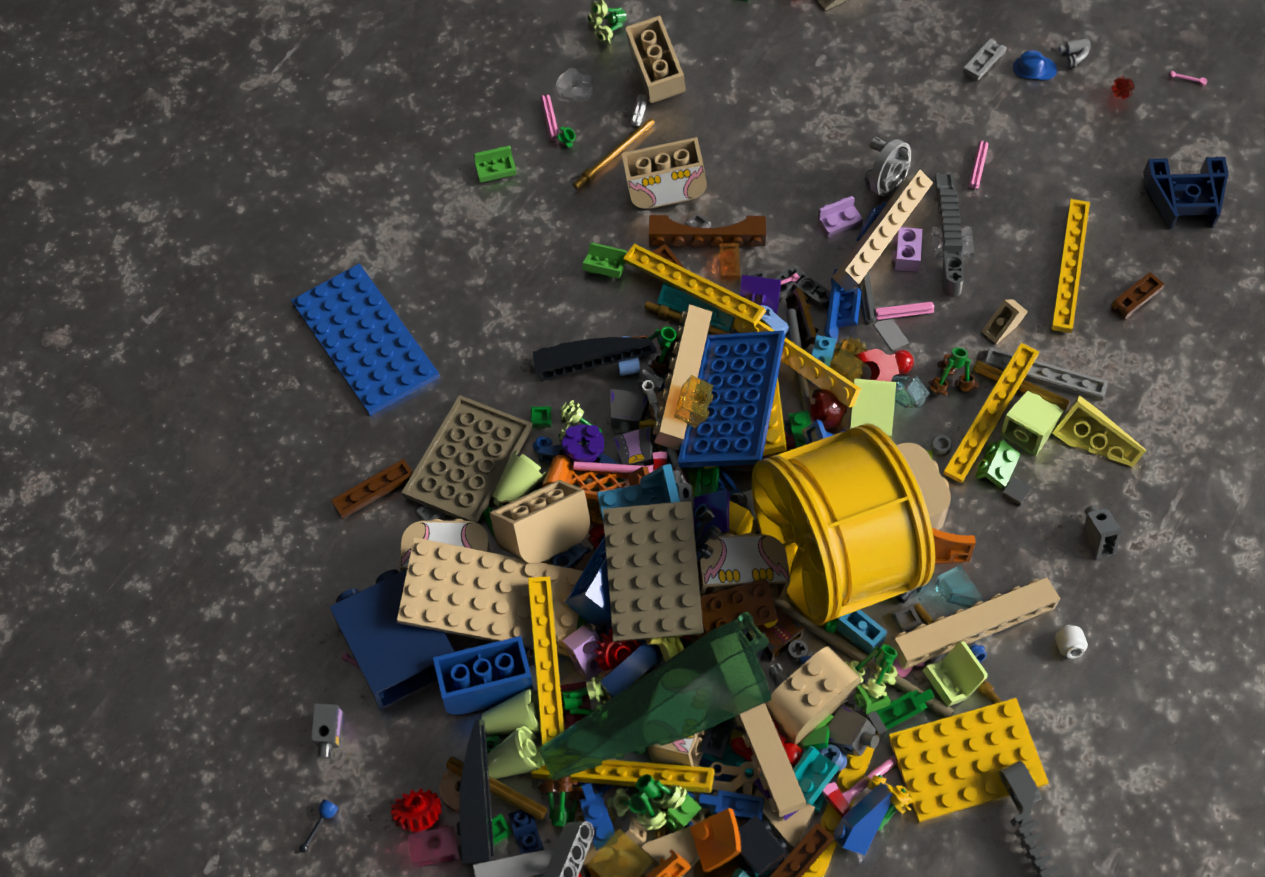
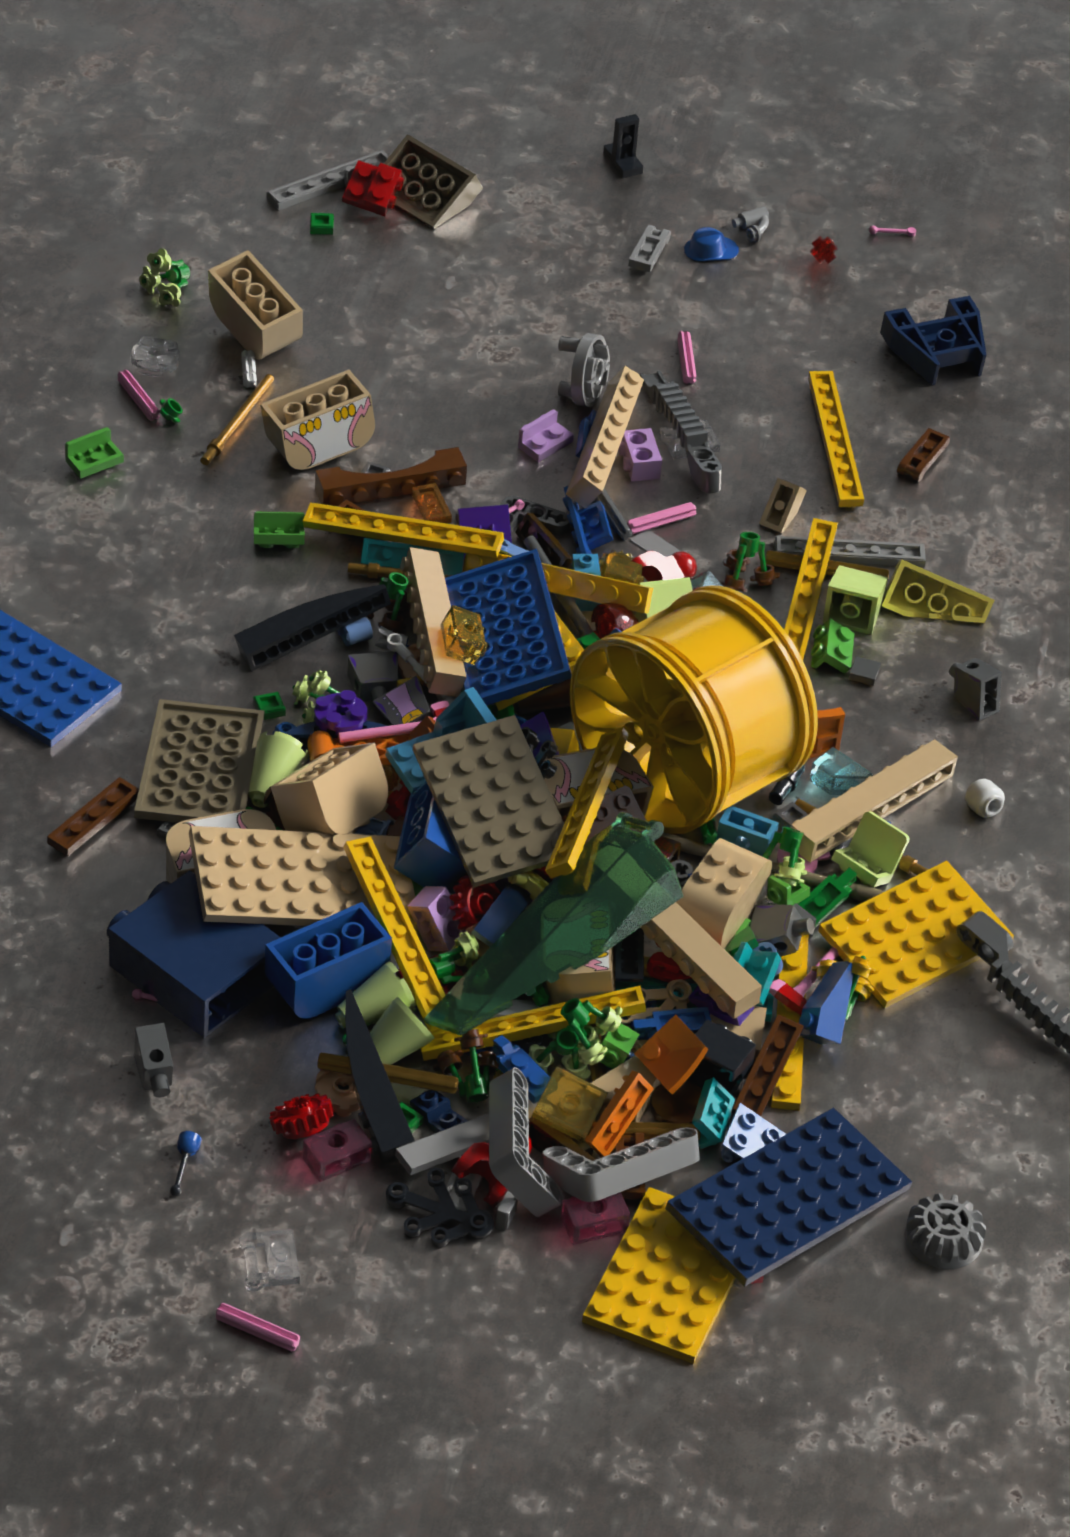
camera: 25 degrees left, 15 degrees down
none -> yellow plate [545,727,629,878]

